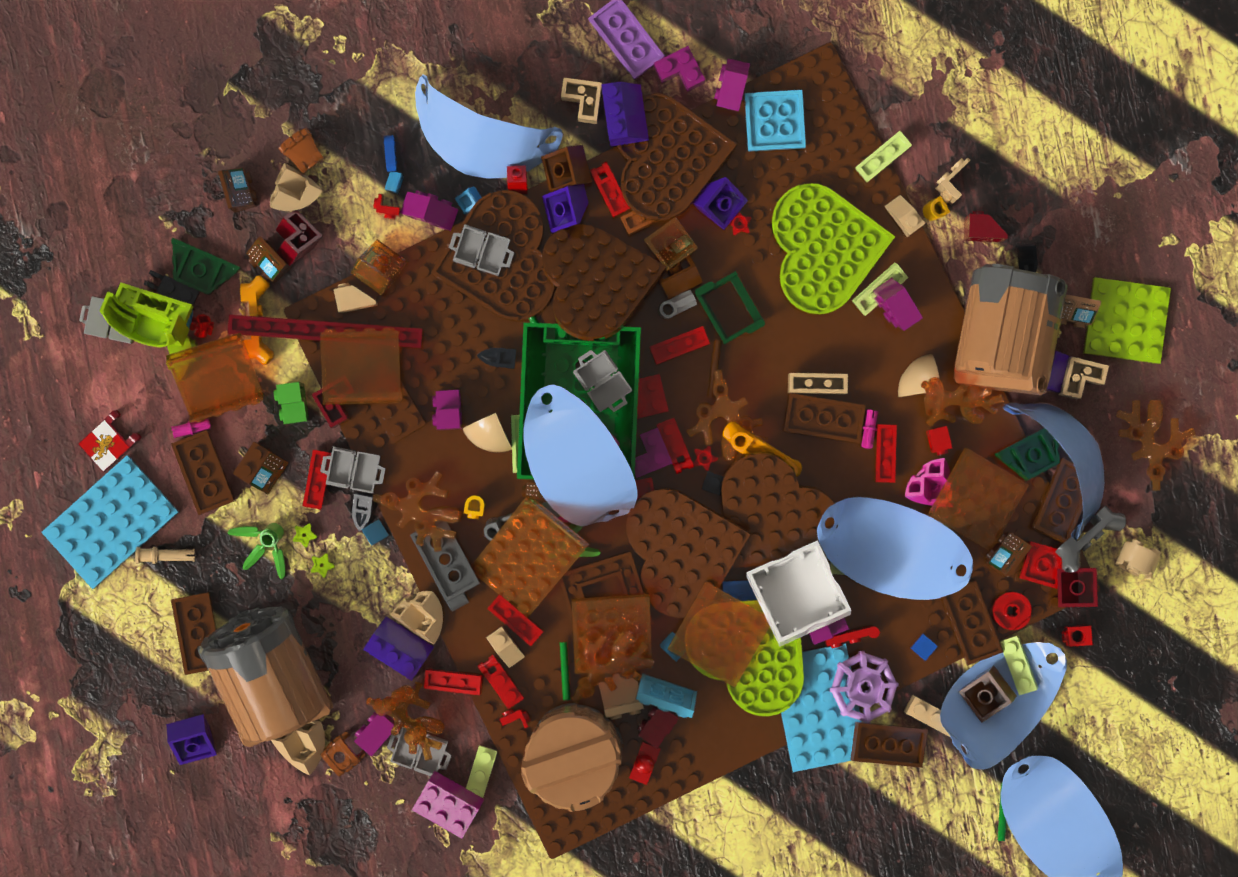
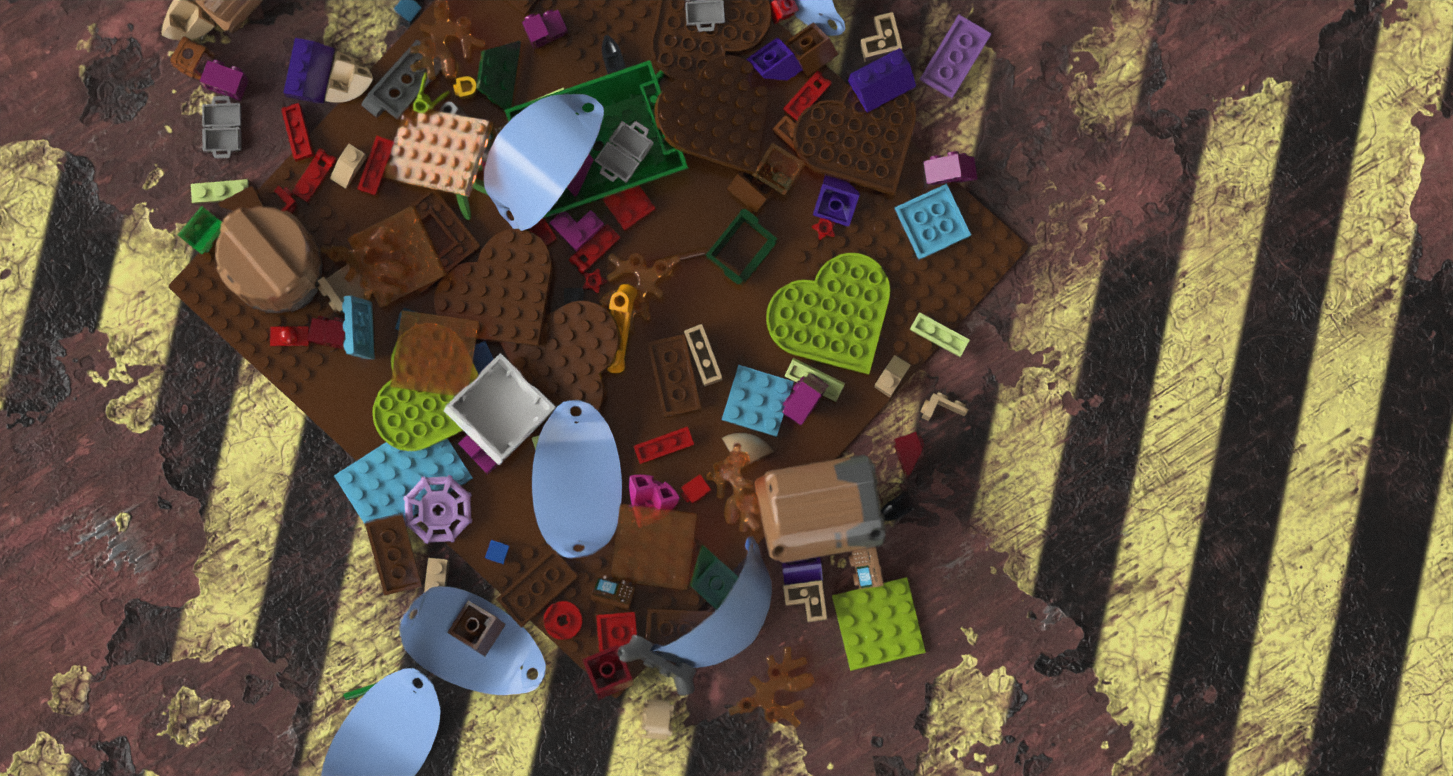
camera: 75 degrees right, 5 degrees down
clear orange plant [366,682,444,761] -> none
brick [412,771,484,839] -> none
tan brick [463,413,512,452] -> none
green bar [560,642,571,700] -> none
red plate [649,326,710,365] -> none
magenta brick [653,46,705,92] -> none
light grey piece [658,290,697,319] -> none
red plate [825,626,880,648] -> none
dark pink axle [861,410,878,449] -> none
yellow plate [923,196,950,221] -> none
yellowish green plate [1000,634,1038,695] -> none
red brick [1062,625,1092,647] -> none
none -> green bracket [178,206,222,254]
none -> reddish brown slope [218,186,265,211]
none -> lime plant [413,72,450,113]
none -> dark green wing [476,41,521,113]
none -> medium azure plate [722,365,794,437]

